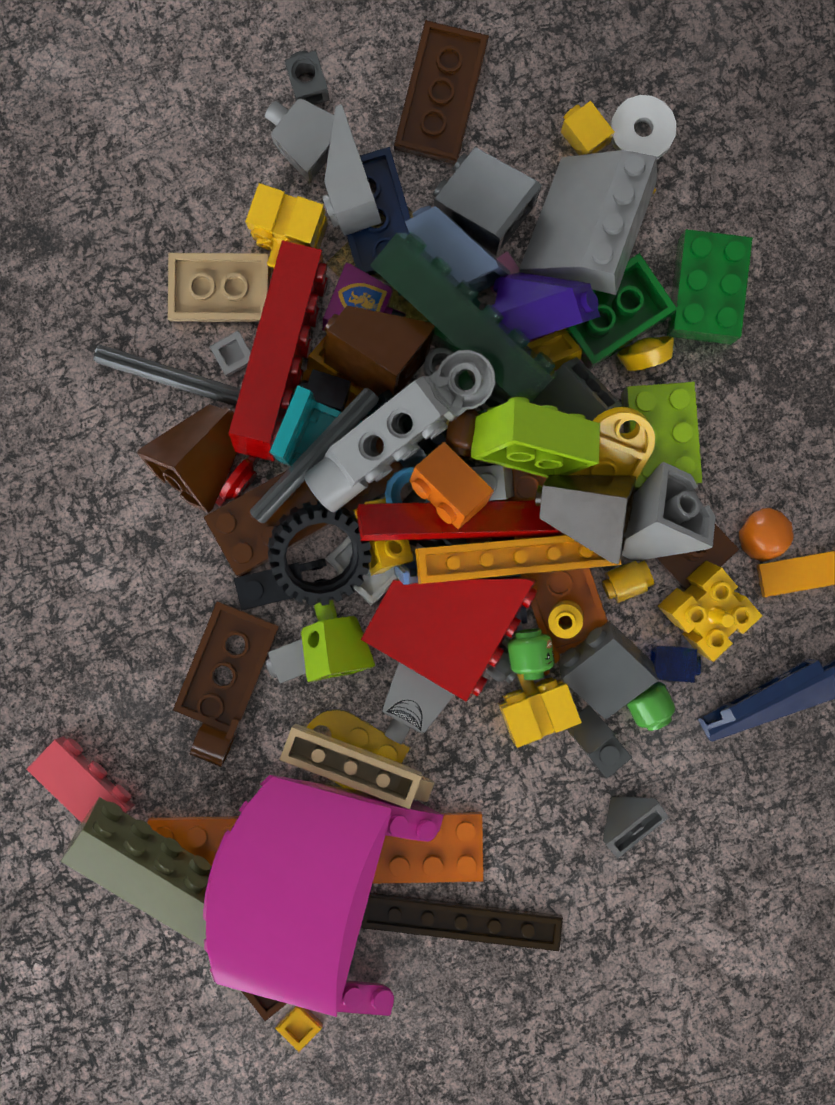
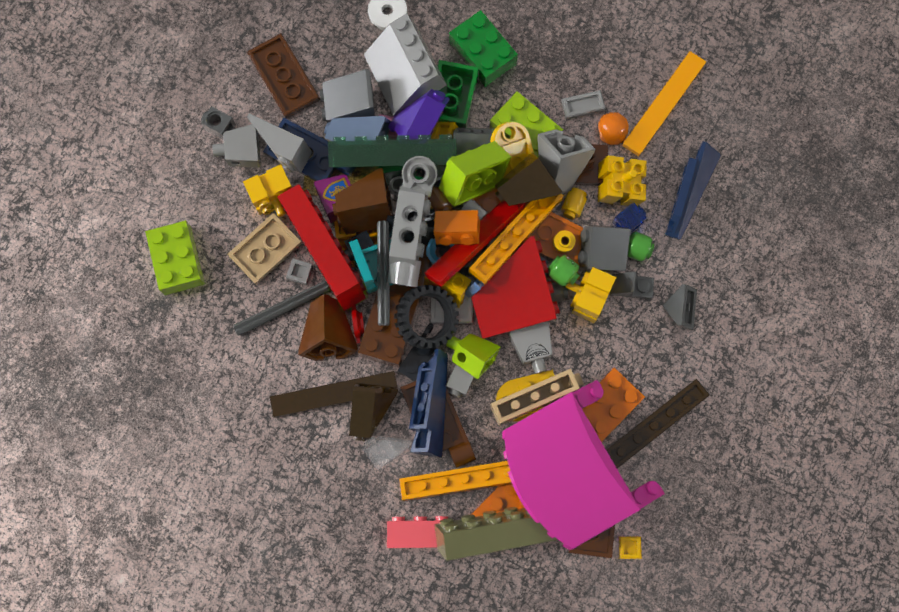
camera: 40 degrees left, 10 degrees down
yellow brick [561,100,615,155] -> none
yellow hat [617,336,674,371] -> none
none -> lime brick [145,220,205,295]
none -> dark brown tile [269,371,399,418]
none -> dark brown slope [349,383,398,441]
none -> clear slope [362,436,412,471]
none -> light orange plate [400,461,512,501]
none -> dark blue wedge [409,349,448,458]
none -> light grey tile [561,90,606,120]

